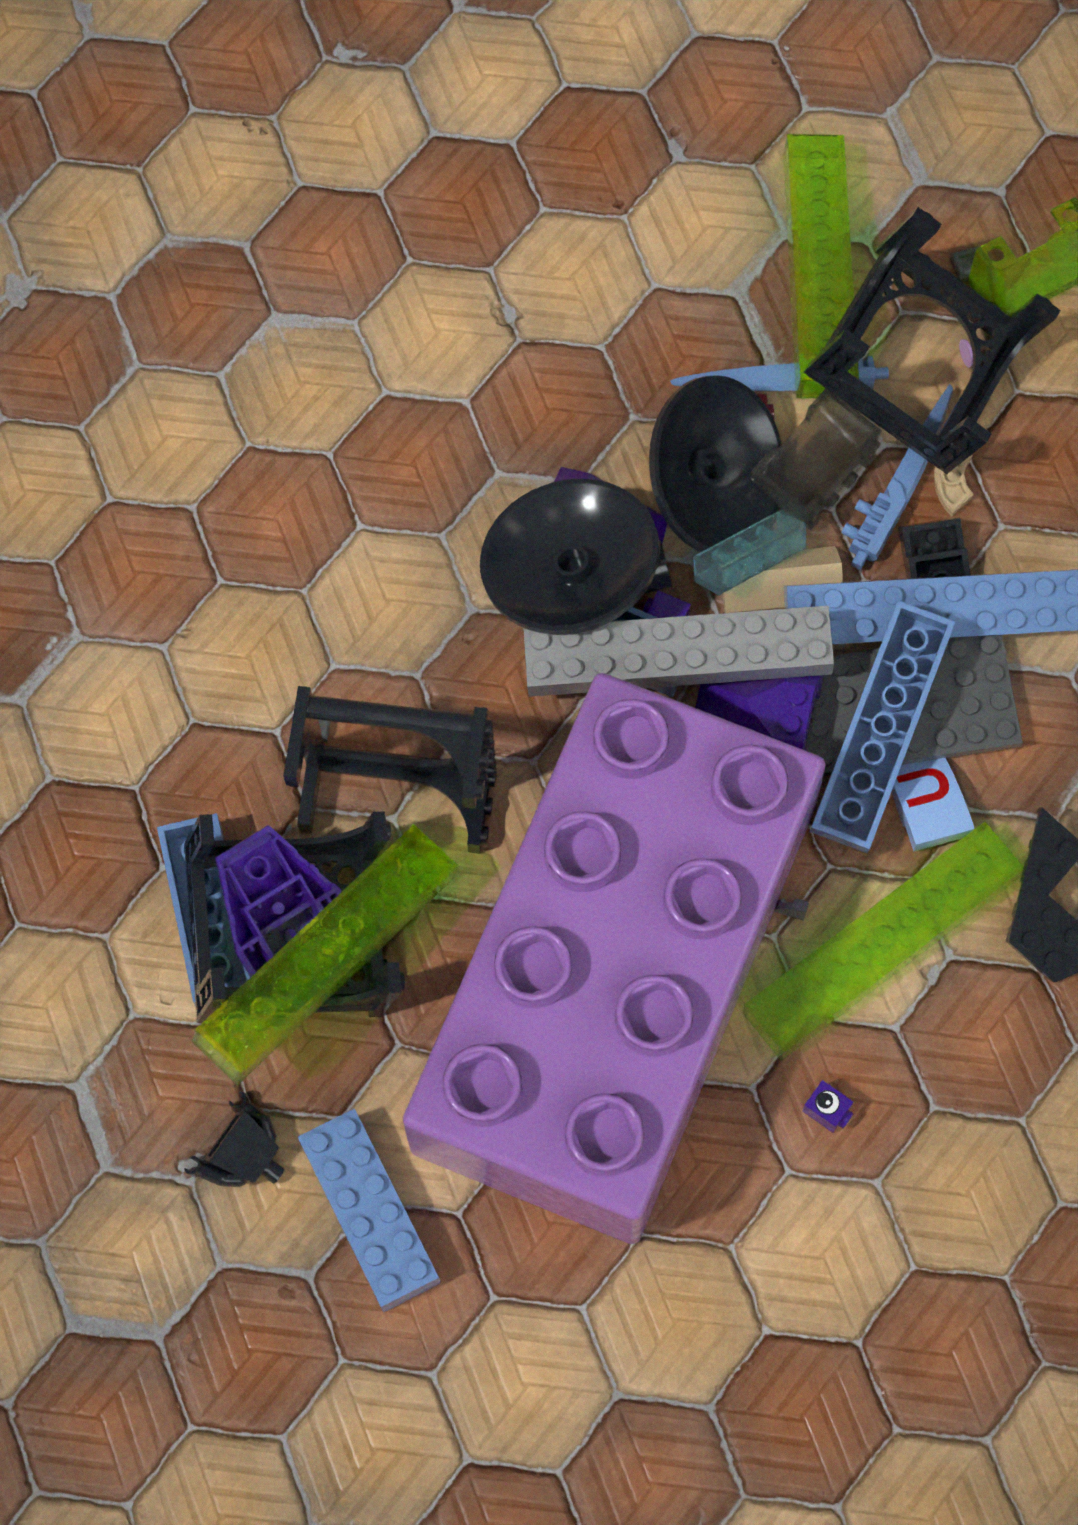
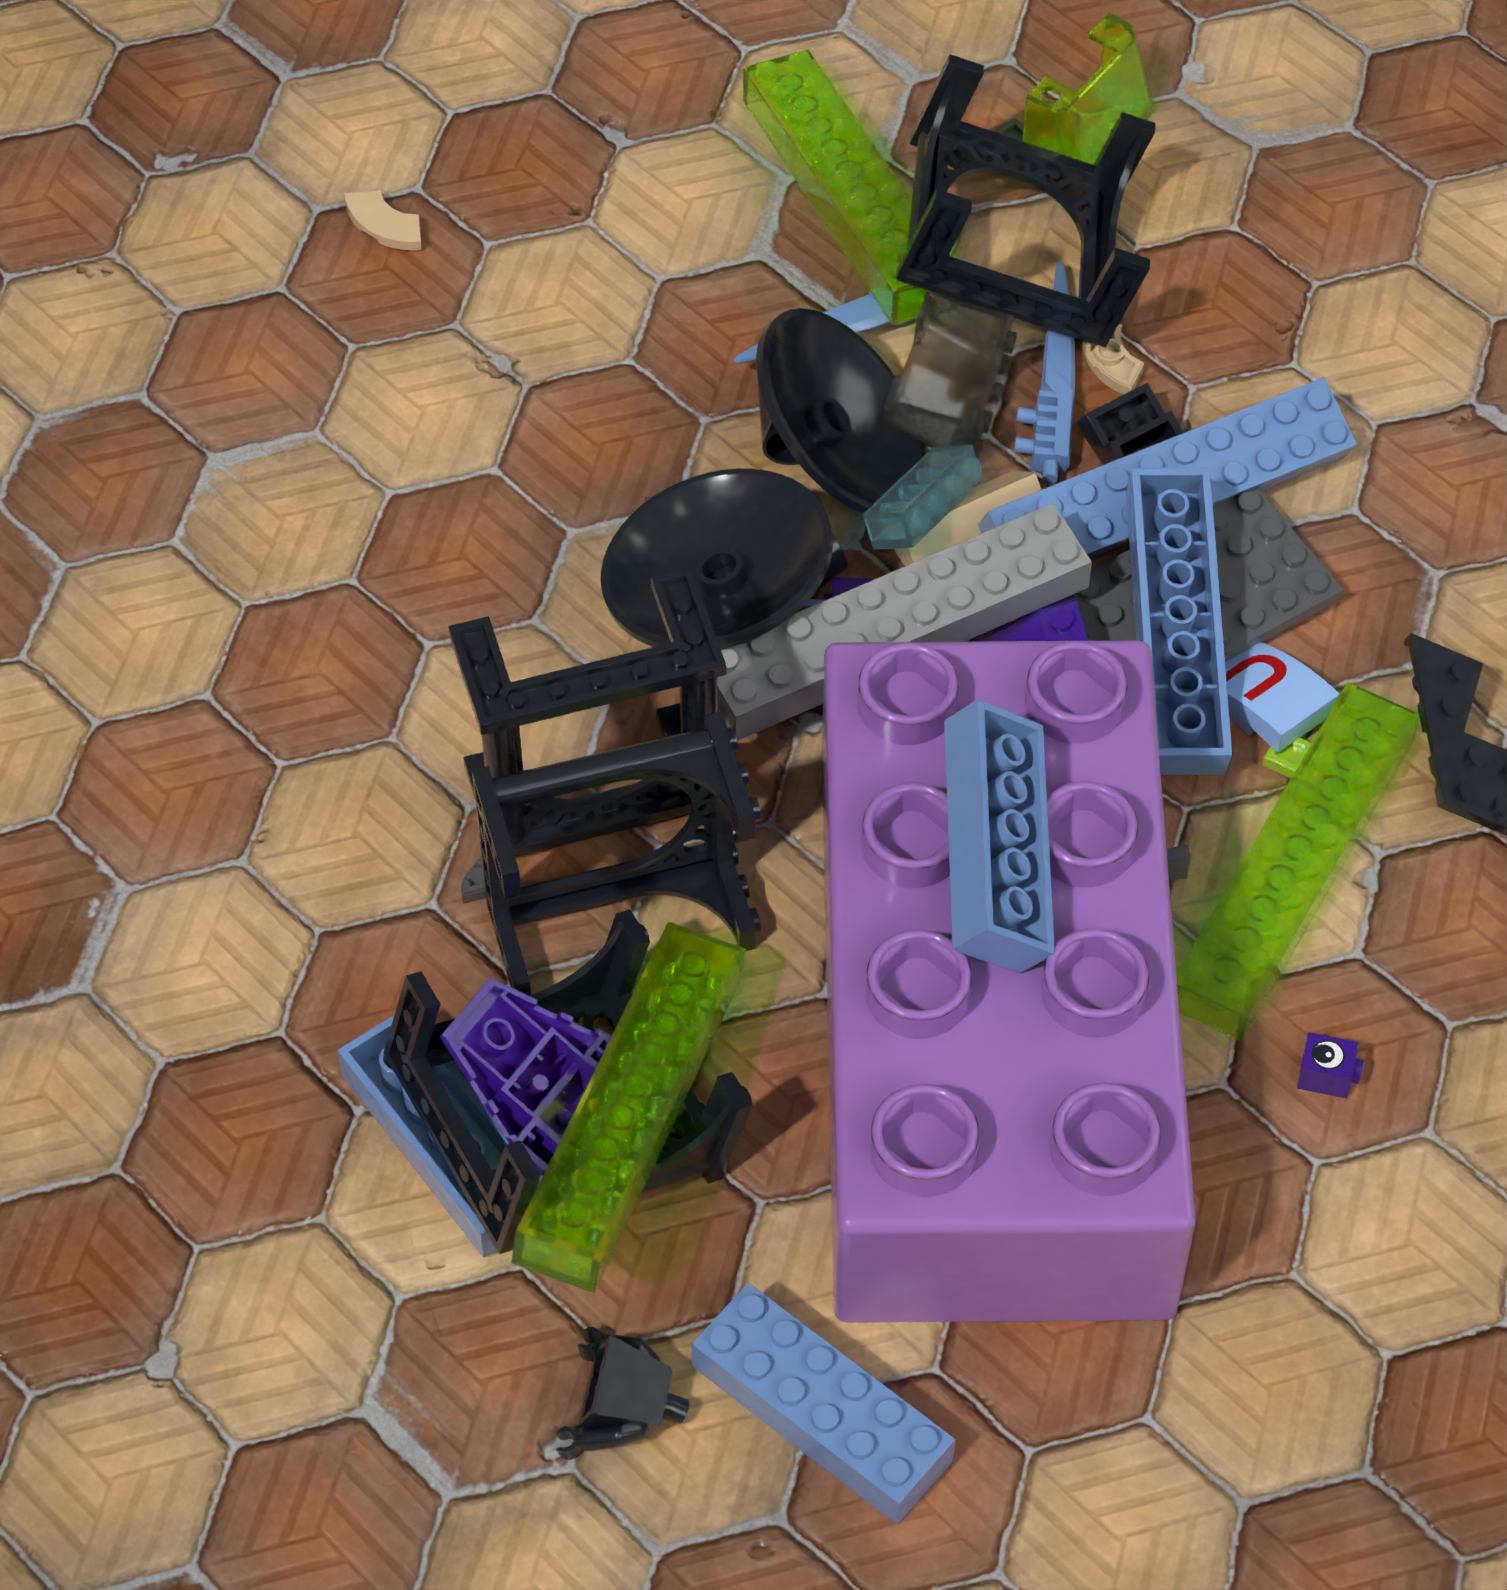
camera: 25 degrees left, 15 degrees down
lavender piece [959,339,973,368] -> none
none -> tan tile [344,190,422,251]
none -> black arch [448,567,727,858]
none -> medium blue brick [944,699,1055,973]
none -> lime tile [1262,738,1317,781]

